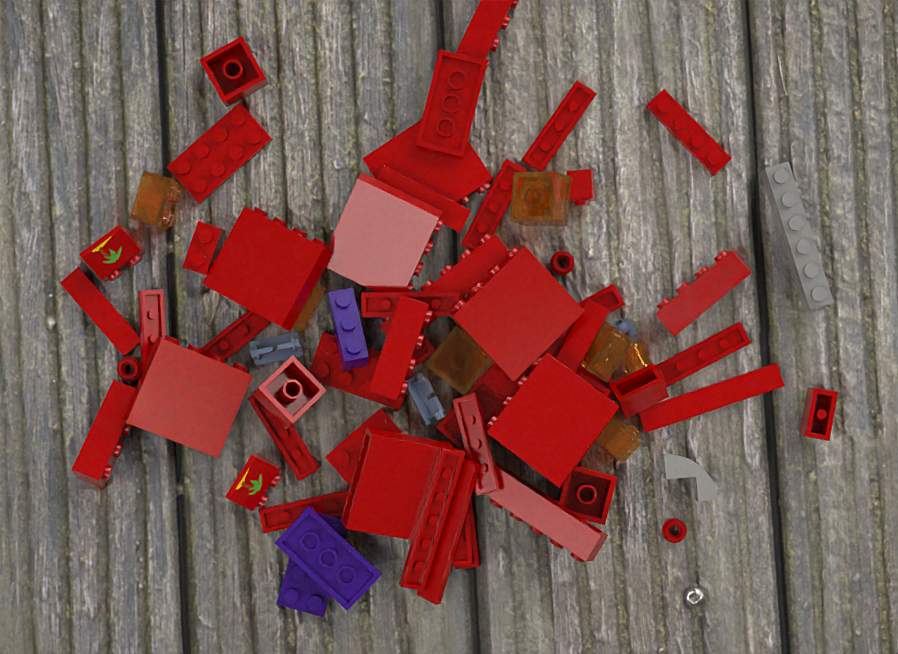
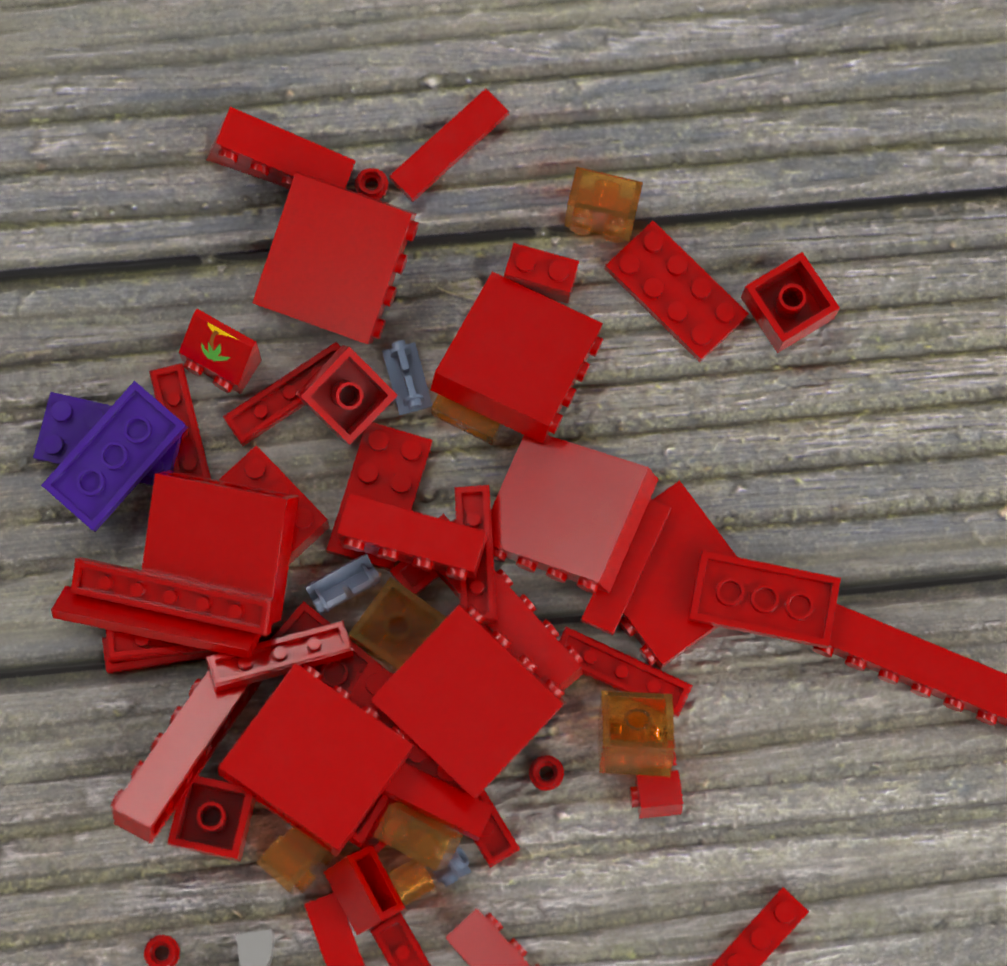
camera: 85 degrees right, 10 degrees down
red slope [79,225,145,282] -> none
red tile [138,290,166,372] -> none
red tile [201,310,271,362] -> none
dark purple brick [327,287,369,370] -> none
red tile [521,80,597,174] -> none

